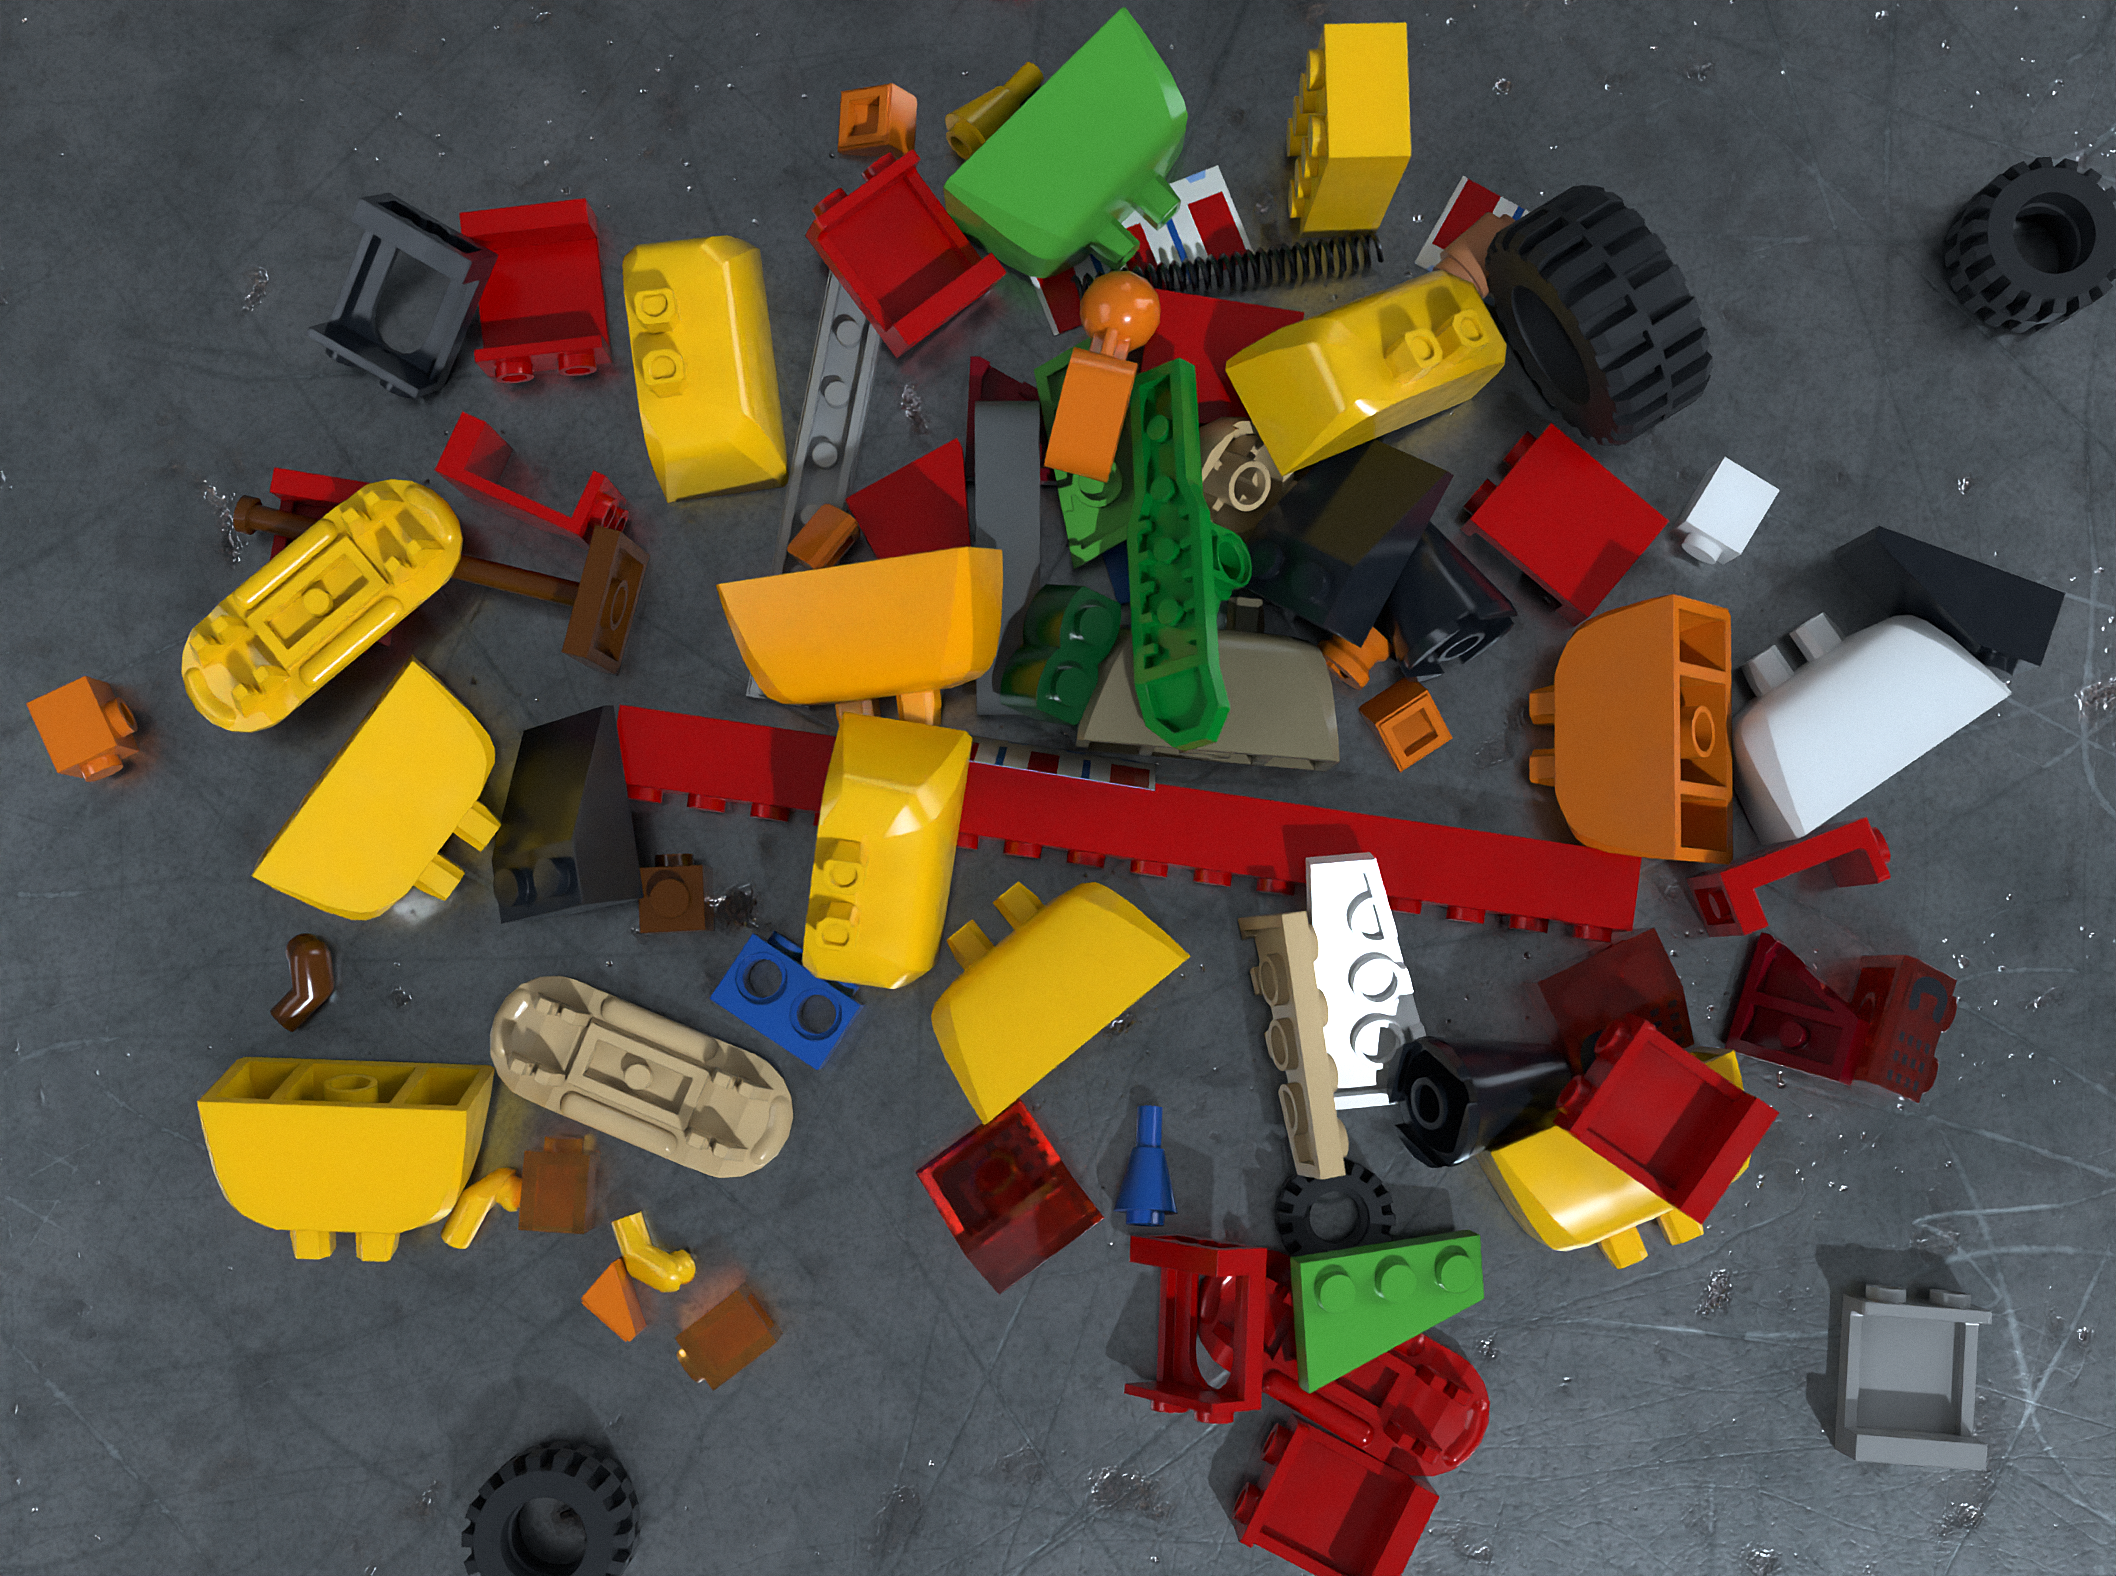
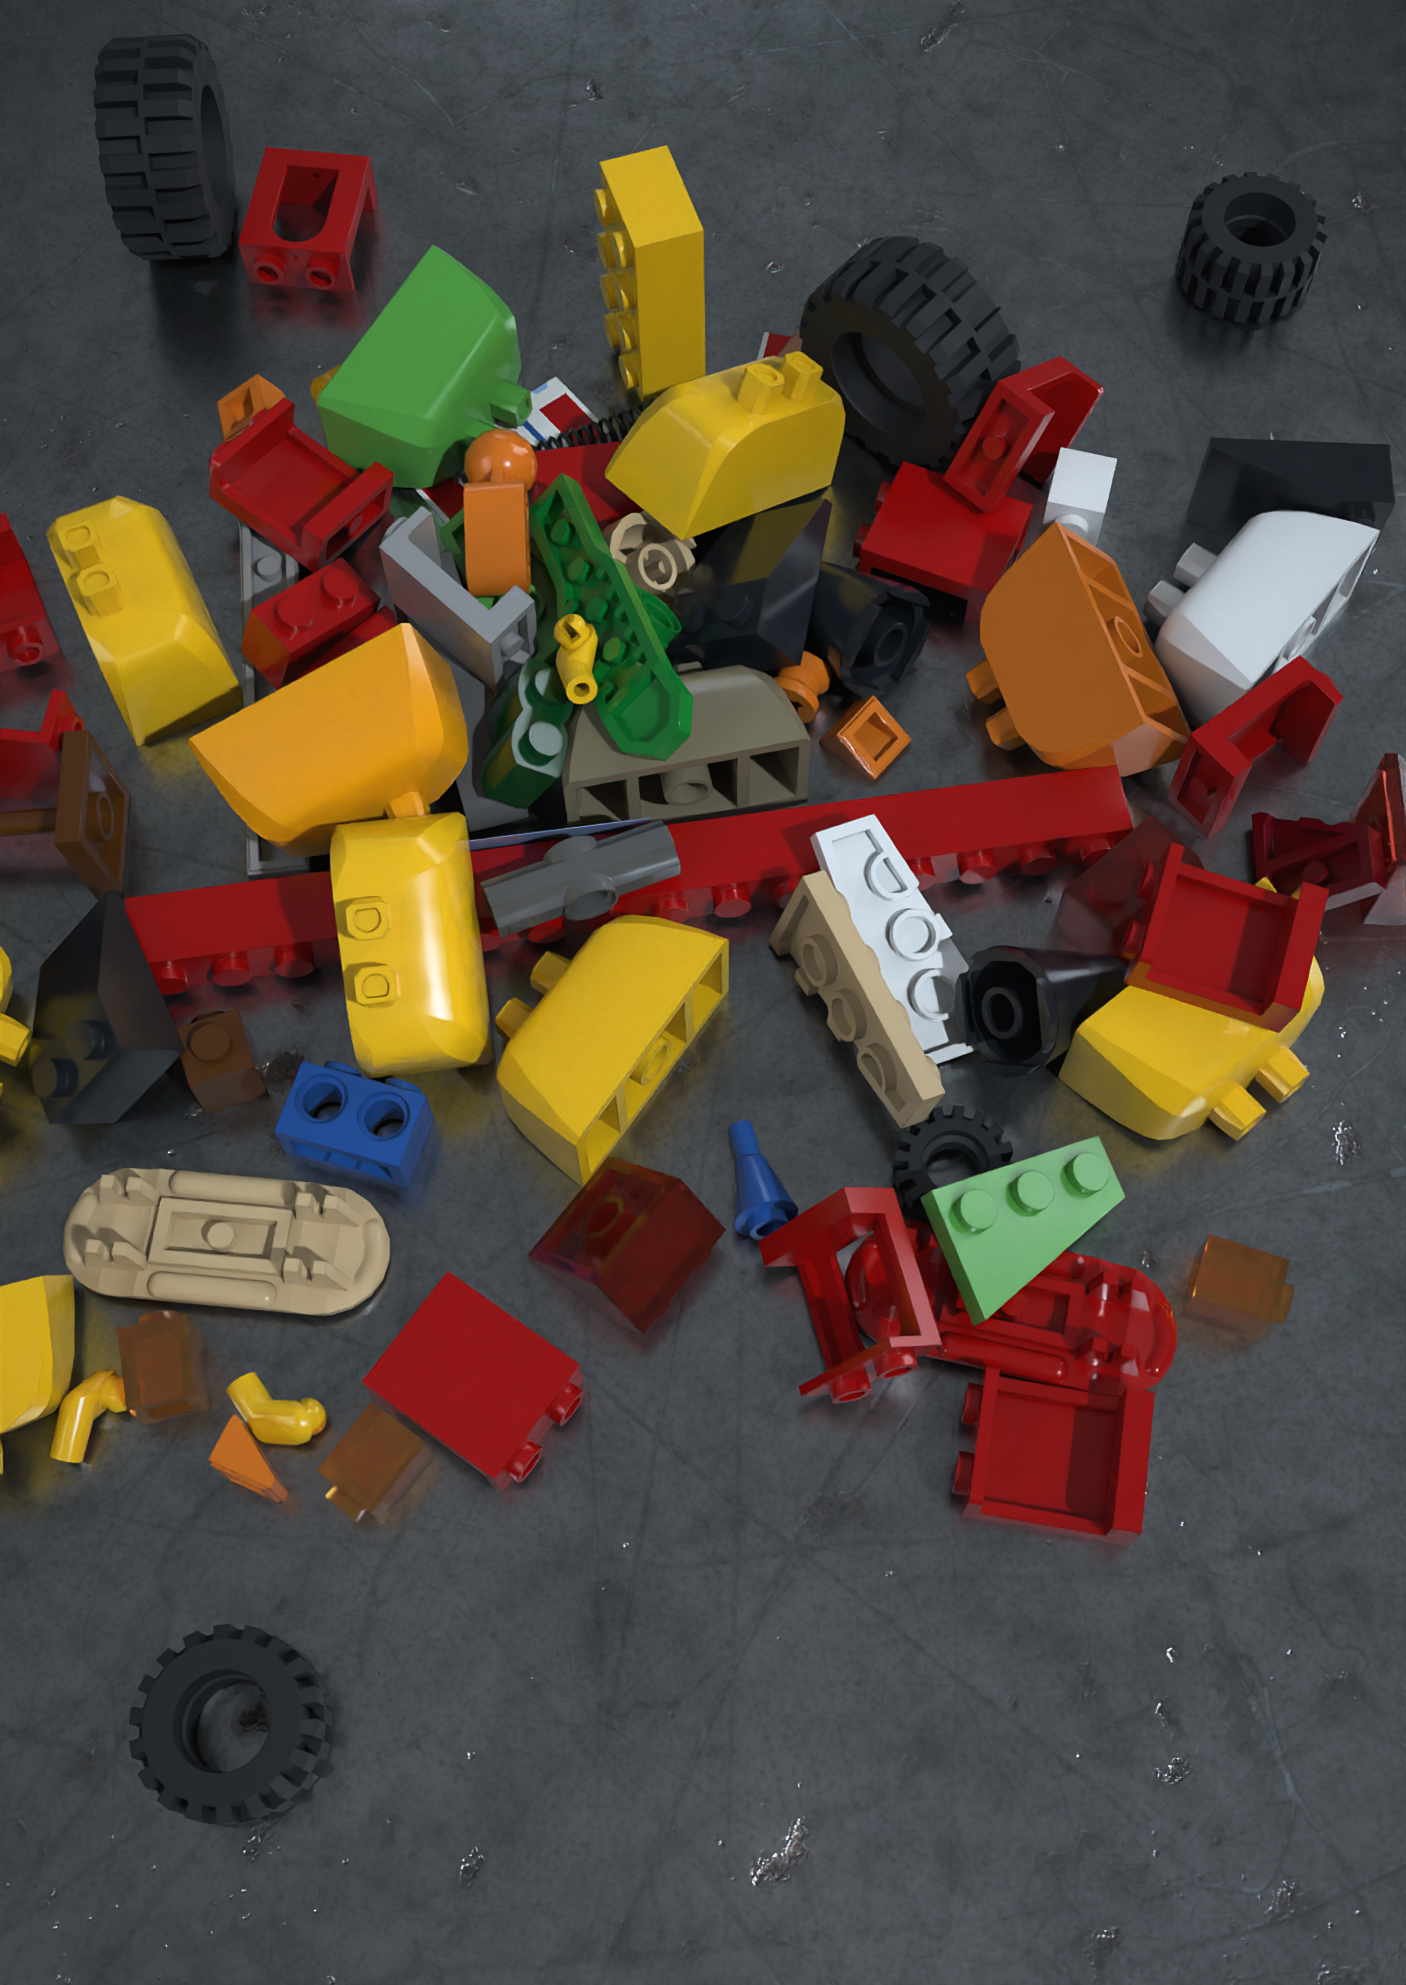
camera: 10 degrees left, 20 degrees down
none -> red brick [240,557,381,690]
none -> red panel [361,1271,585,1492]
none -> light grey panel [379,506,539,693]
none -> dark grey piece [480,819,681,938]
none -> yellow arm [554,614,598,704]
none -> red panel [943,356,1104,514]
none -> clear orange brick [1180,1234,1294,1341]

